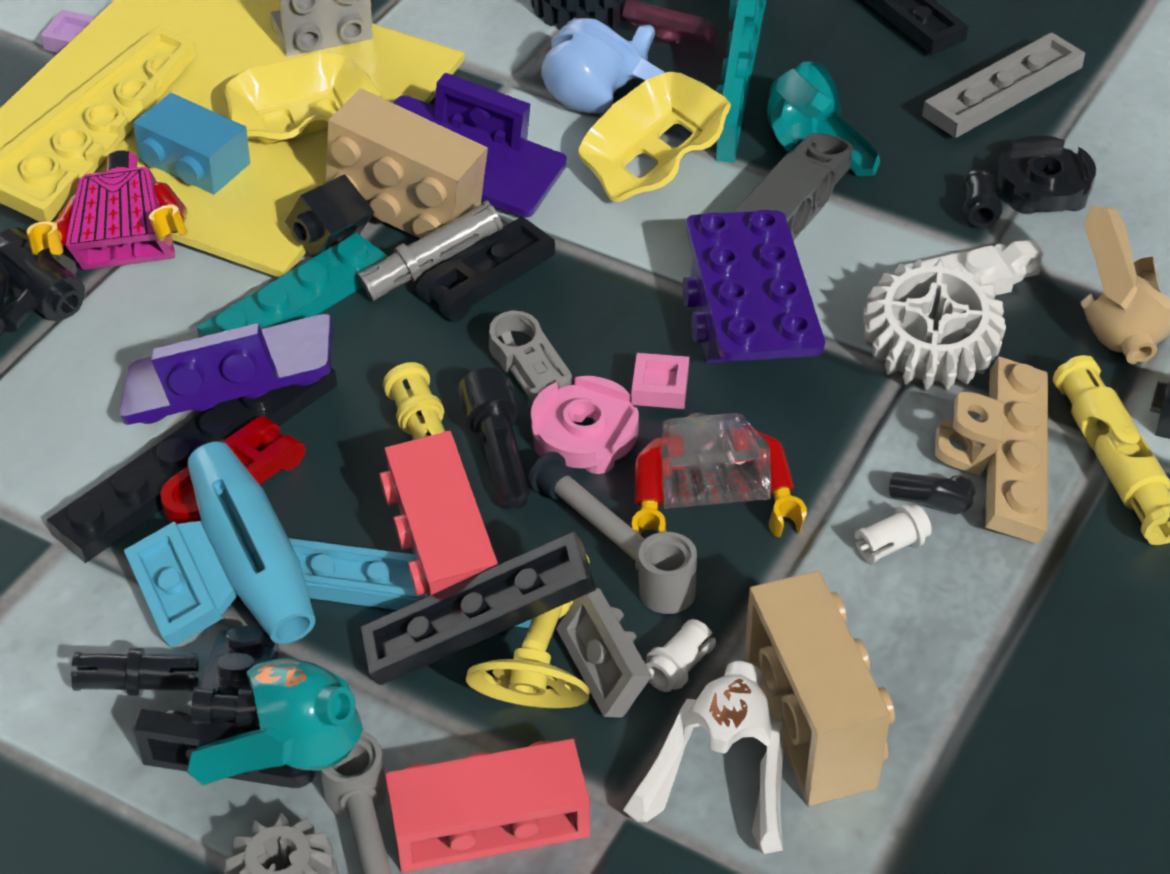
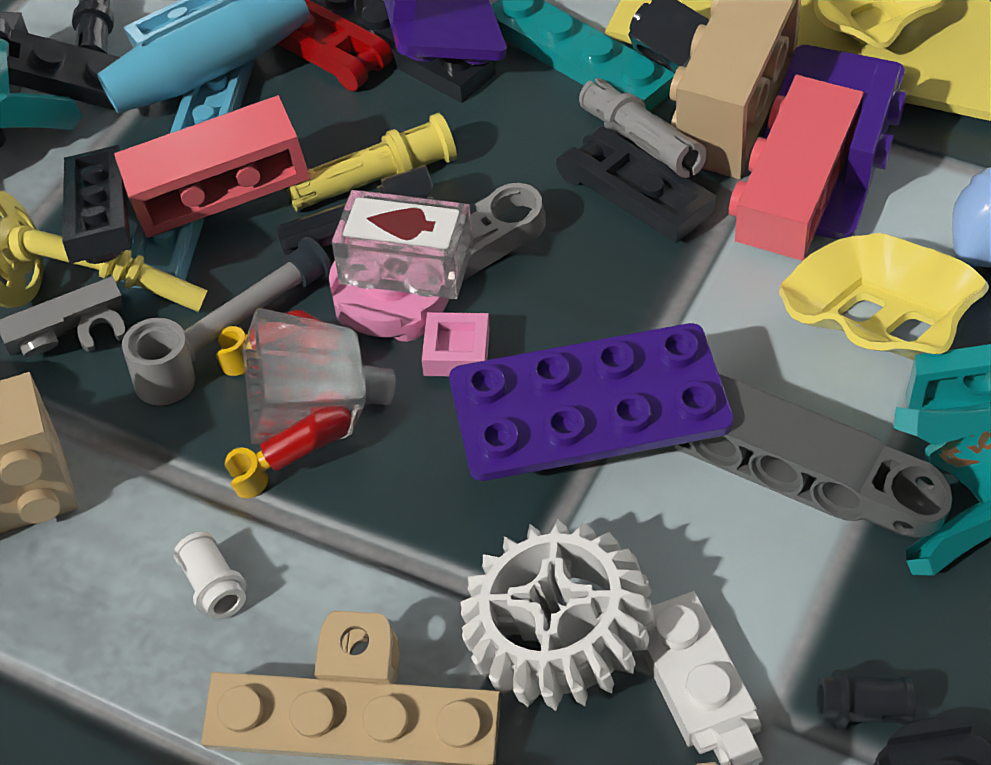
camera: 90 degrees right, 5 degrees up
white pin [645,619,716,692] -> none
black arm [889,472,976,515] -> none
none -> clear brick [332,190,473,299]
none -> coral brick [728,75,864,261]

